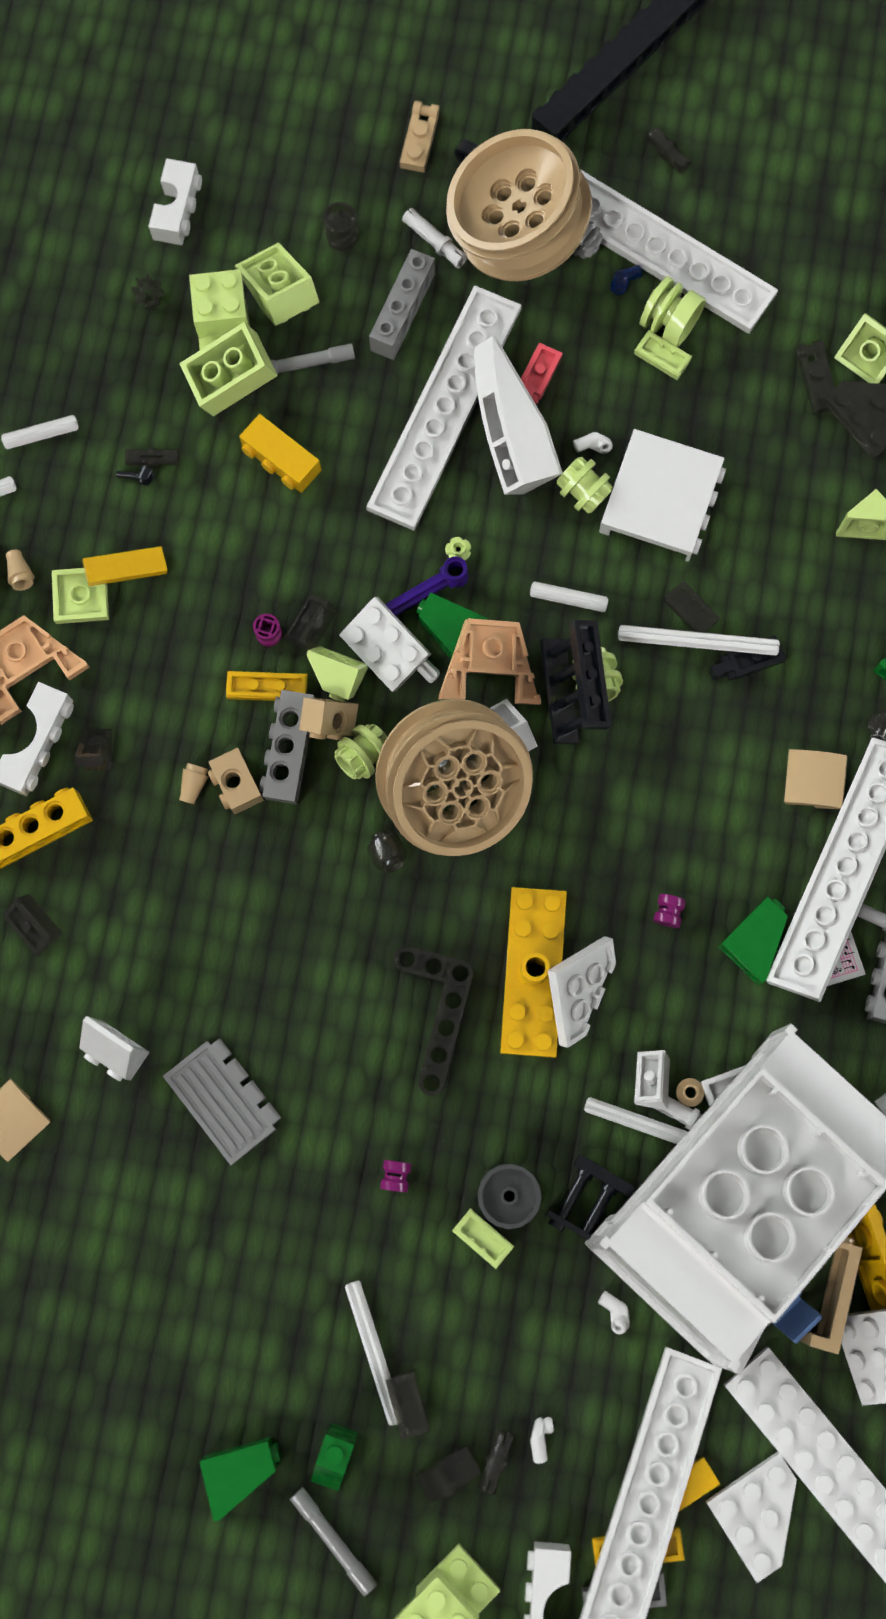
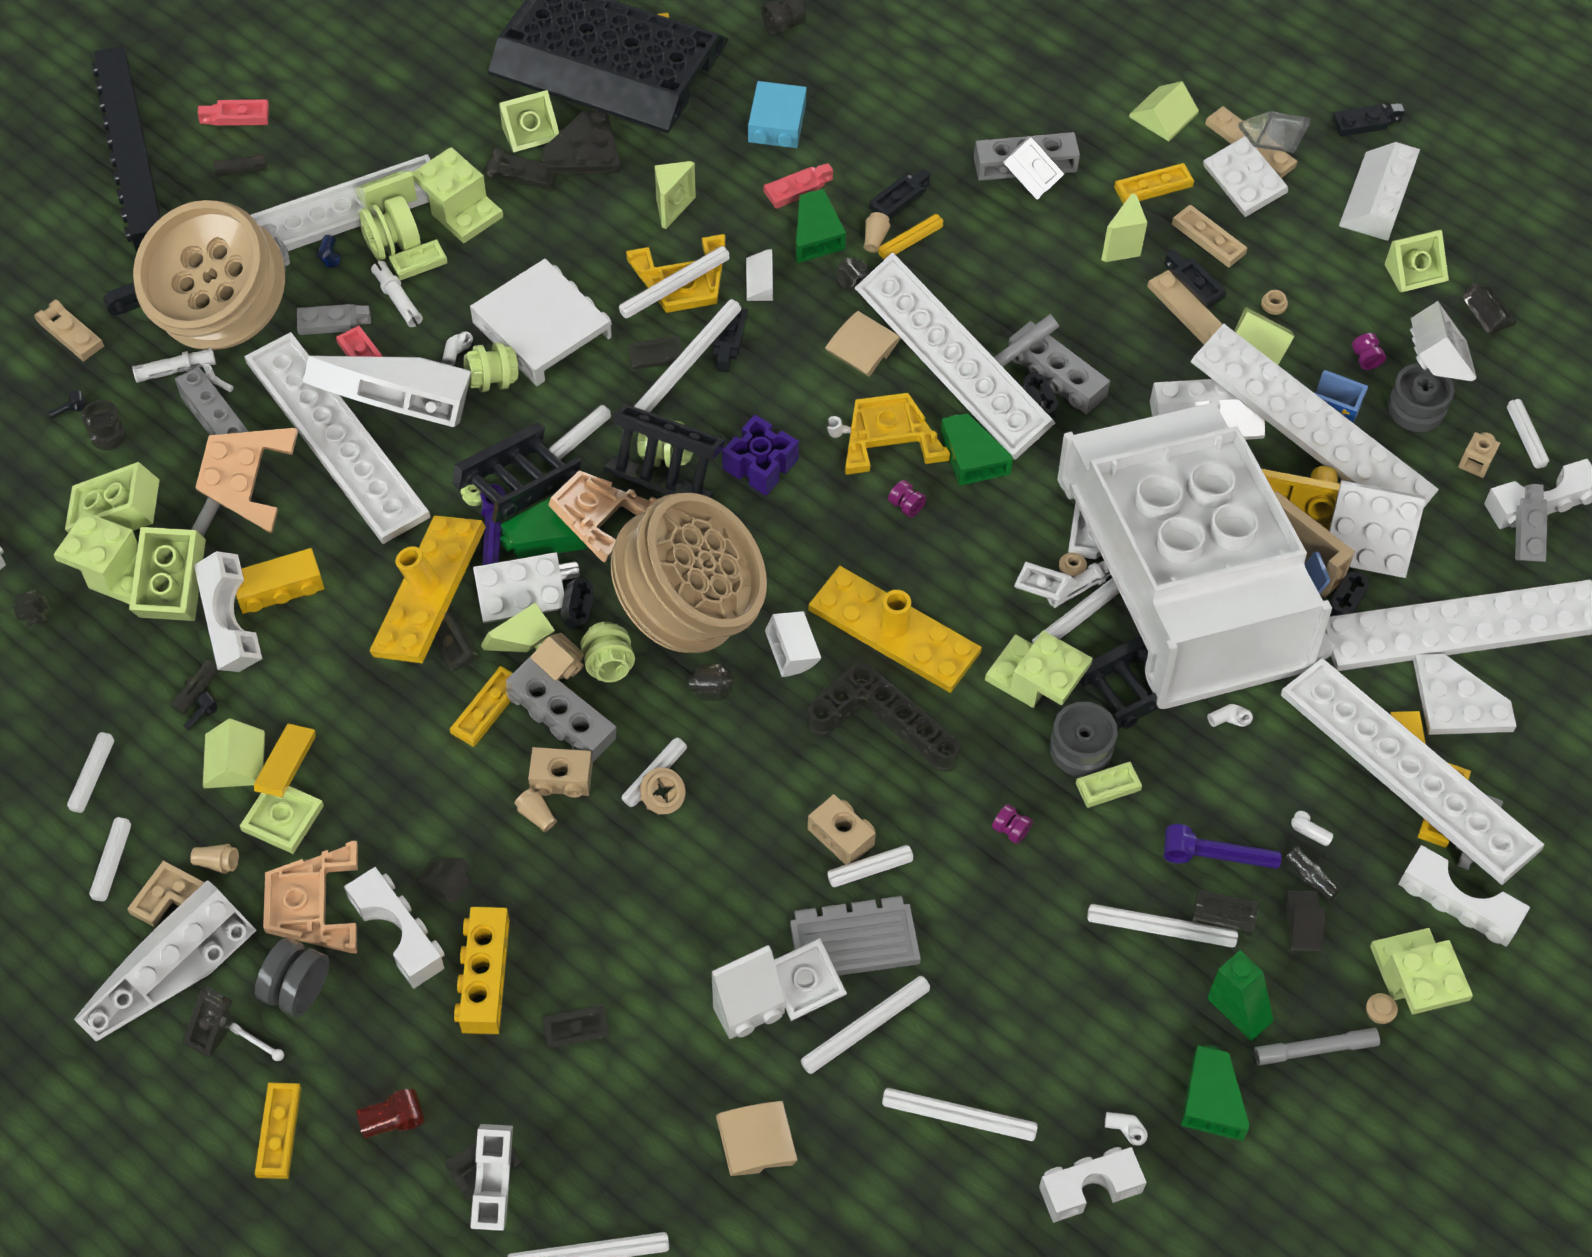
camera: 65 degrees left, 20 degrees down
magenta wheel [253,613,282,647] -> none
white plate [548,936,616,1048] -> none
none -> black hand [48,390,86,418]
none -> white arch [194,551,262,672]
none -> light nougat wing [195,428,298,533]
none -> coral hinge [198,99,269,126]
none -> white hand [202,364,234,392]
none -> yellowish green slope [203,718,265,788]
none -> light grey hinge [297,304,371,335]
none -> yellowish green slope [354,170,417,216]
none -> yellow plate [369,516,486,663]
none -> white pin [371,261,423,327]
none -> yellowish green bracket [412,147,503,243]
none -> black fence [452,422,582,524]
none -> black beam [561,577,594,629]
none -> white axle [619,246,729,318]
none -> white axle [622,737,687,807]
none -> yellow wing [626,234,725,313]
none -> tan gear [639,767,685,815]
none -> dark purple brick [722,415,799,496]
none -> white slope [746,249,773,301]
none -> white brick [765,611,821,677]
none -> white tile [774,938,847,1021]
none -> white axle [801,976,930,1074]
none -> tan brick [808,794,876,865]
none -> white hand [827,416,851,438]
none -> white axle [828,845,913,887]
none -> yellow wing [845,393,950,475]
none -> white axle [882,1088,1038,1141]
none -> yellowish green bracket [985,630,1093,708]
none -> black beam [1023,373,1058,419]
none -> white arch [1039,1147,1147,1223]
none -> white arm [1105,1112,1148,1146]
none -> dark purple axle [1164,824,1282,869]
none -> black beam [1330,572,1369,616]
none -> tan plate [1366,993,1398,1024]

